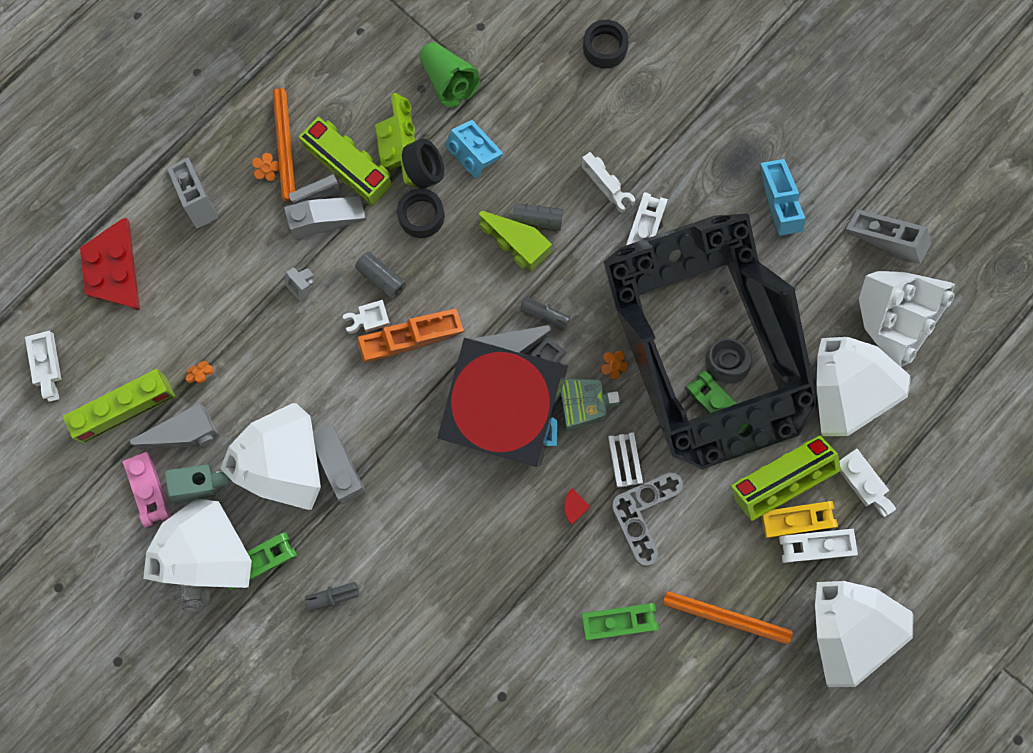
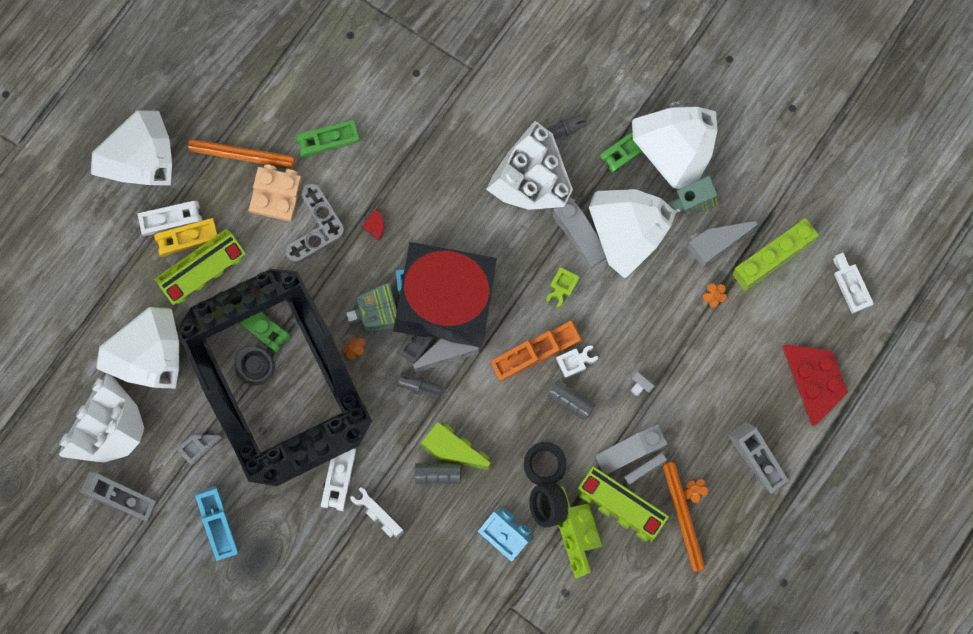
camera: 170 degrees right, 0 degrees up
bright pink plate [123,452,171,528] -> none
bright green cone [419,42,481,107] -> none
white tile [608,432,643,488] -> none
white plate [839,449,896,517] -> none
none -> light grey tile [176,434,223,466]
none -> light nougat plate [248,165,302,222]
none -> white brick [486,121,573,210]
none -> lime plate [546,267,580,309]

